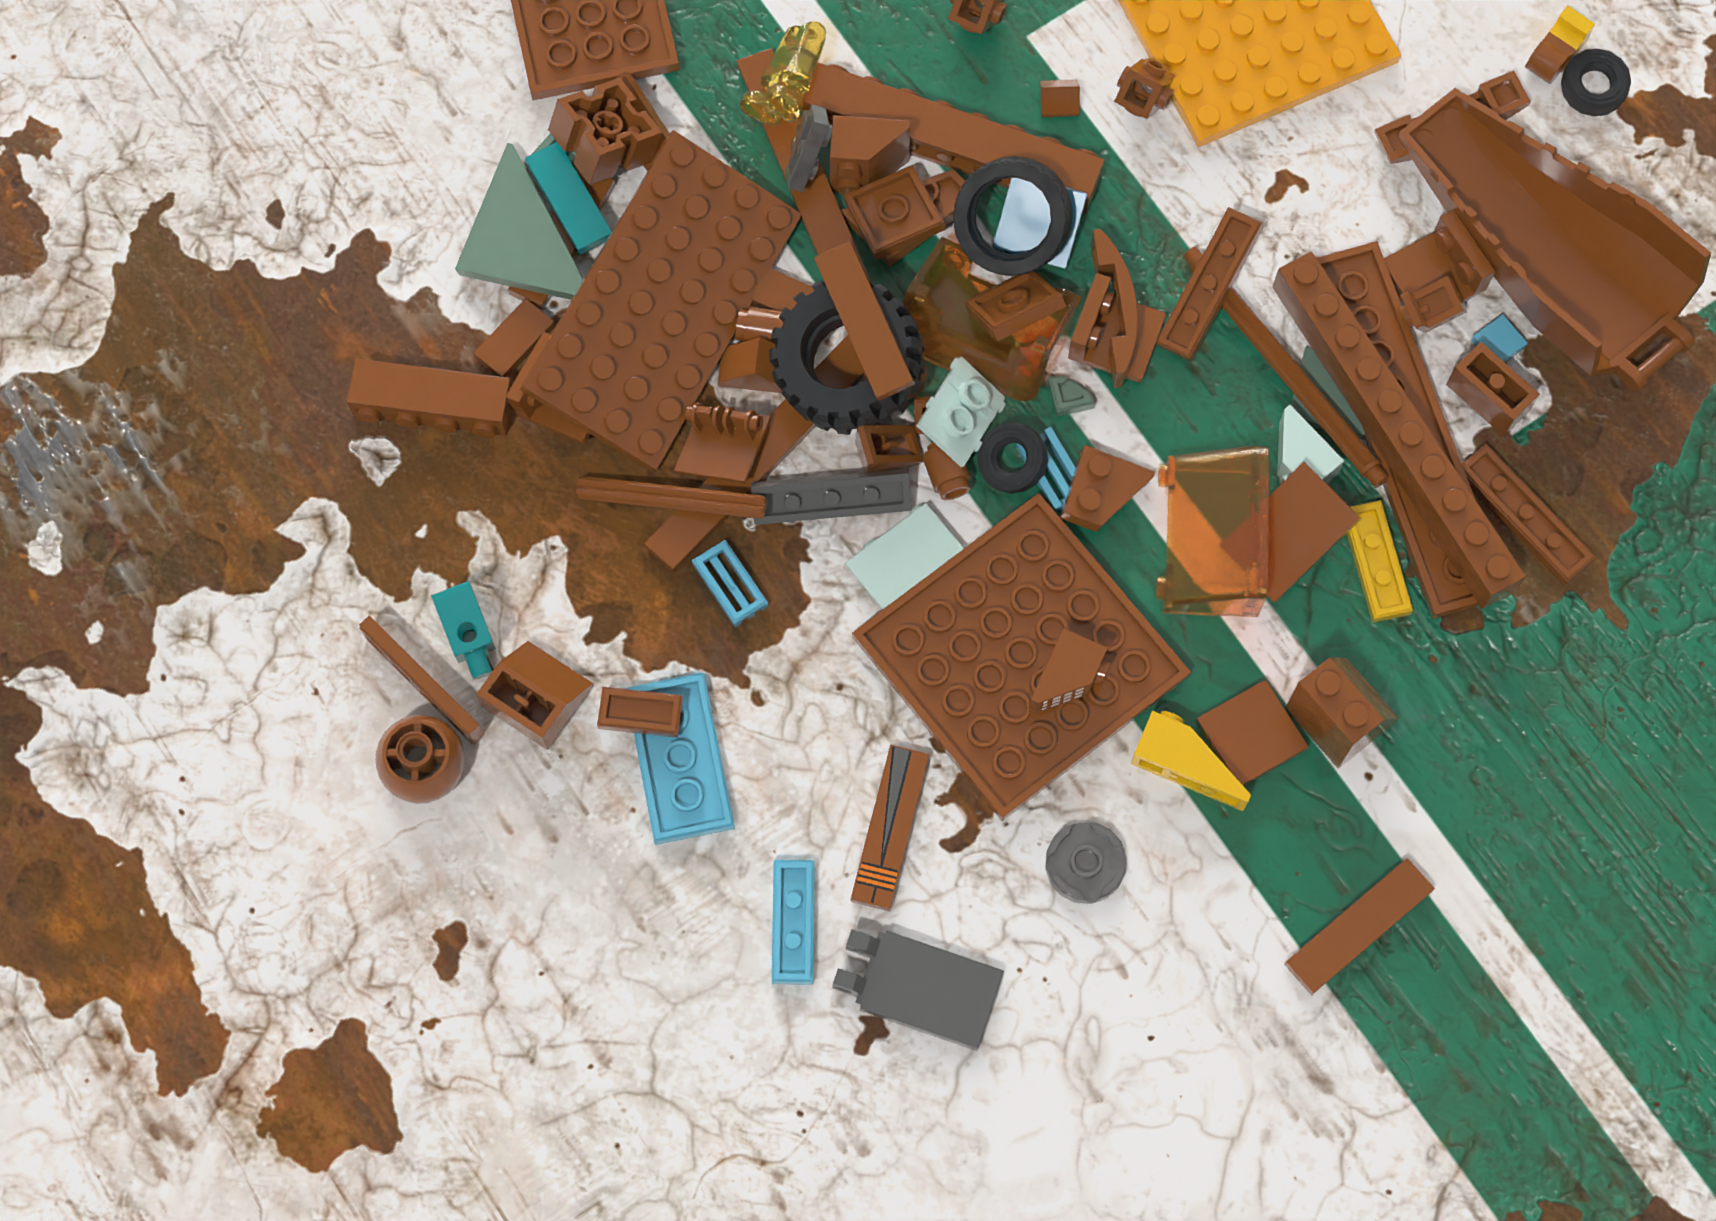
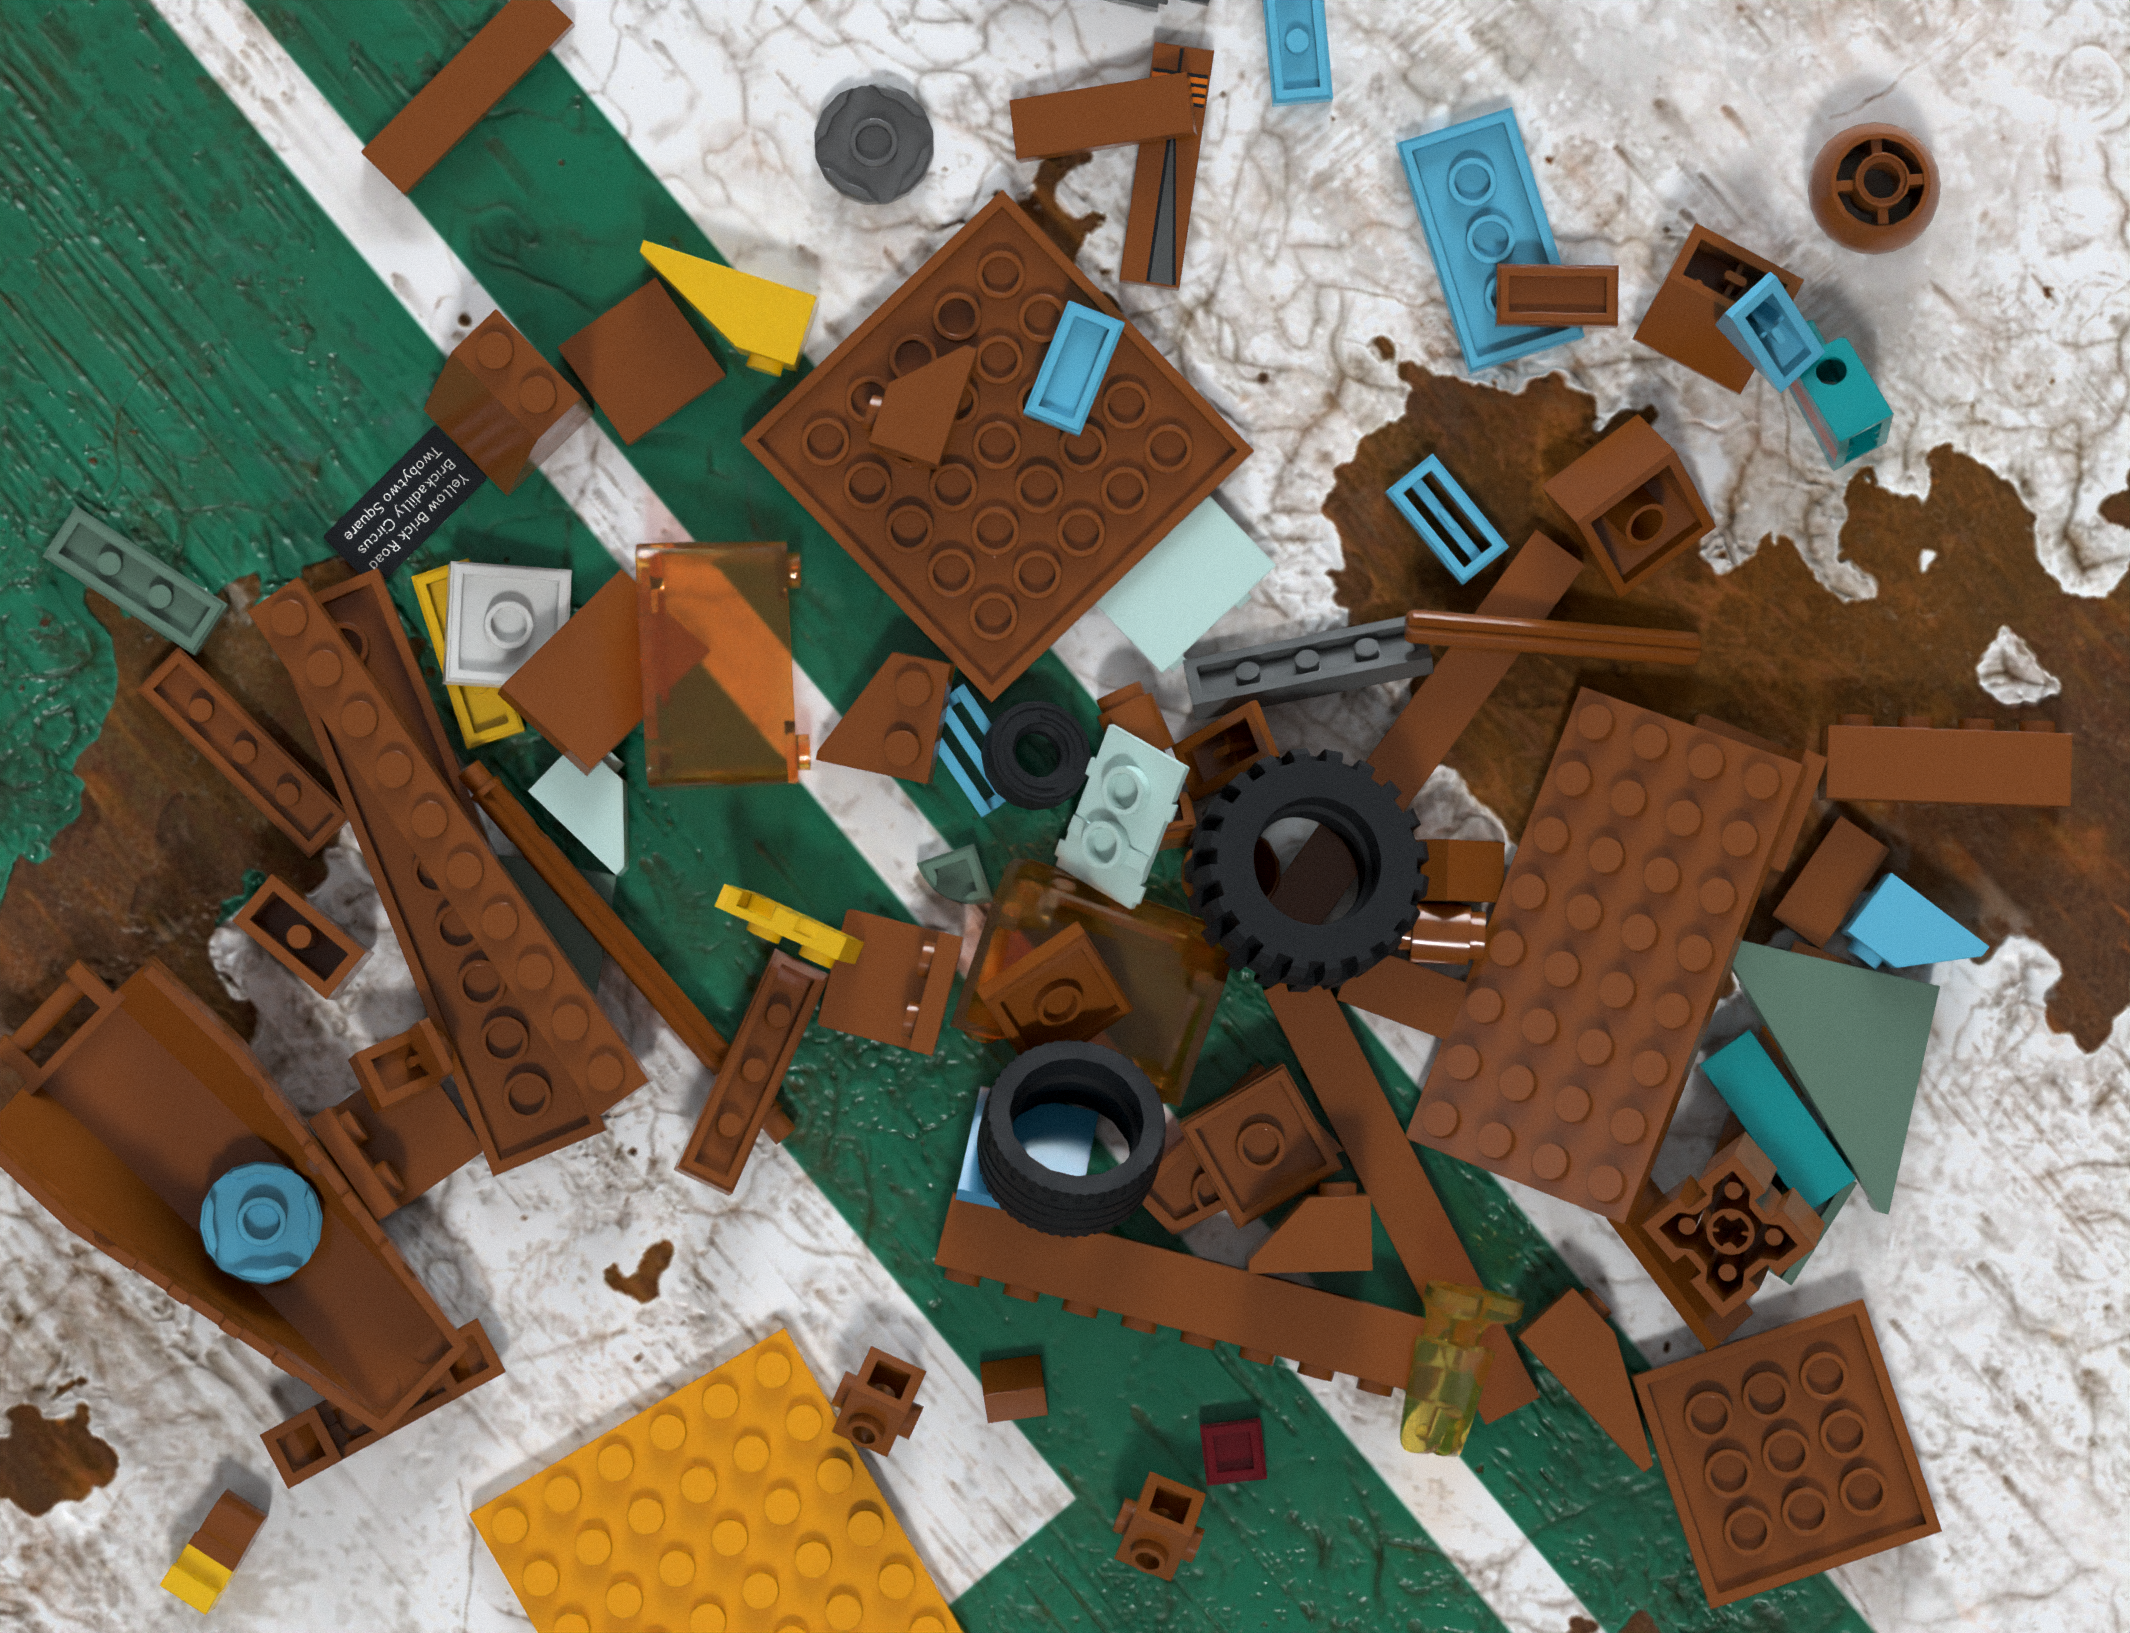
camera: 175 degrees right, 15 degrees up
dark orange tile [359,615,484,744] -> none
dark orange hinge [674,402,771,483] -> none
flat silver hinge [785,104,832,192] -> none
dark orange tile [814,240,915,401] -> none
dark orange slope [1090,229,1138,388] -> none
medium azure tile [1471,315,1528,362] -> none
black tyre [1561,49,1631,117] -> none
none -> sand green tile [42,506,230,656]
none -> medium azure tile [199,1161,323,1285]
none -> black sticker [324,426,487,580]
none -> white tile [443,561,572,688]
none -> yellow wing [714,884,865,969]
none -> dark orange tile [1009,72,1197,163]
none -> medium azure tile [1023,300,1125,437]
none -> dark red tile [1199,1417,1267,1486]
none -> dark orange slope [1515,1285,1653,1473]
none -> dark orange slope [1541,414,1716,598]
none -> medium azure slope [1715,272,1825,393]
none -> medium azure slope [1840,873,1989,971]

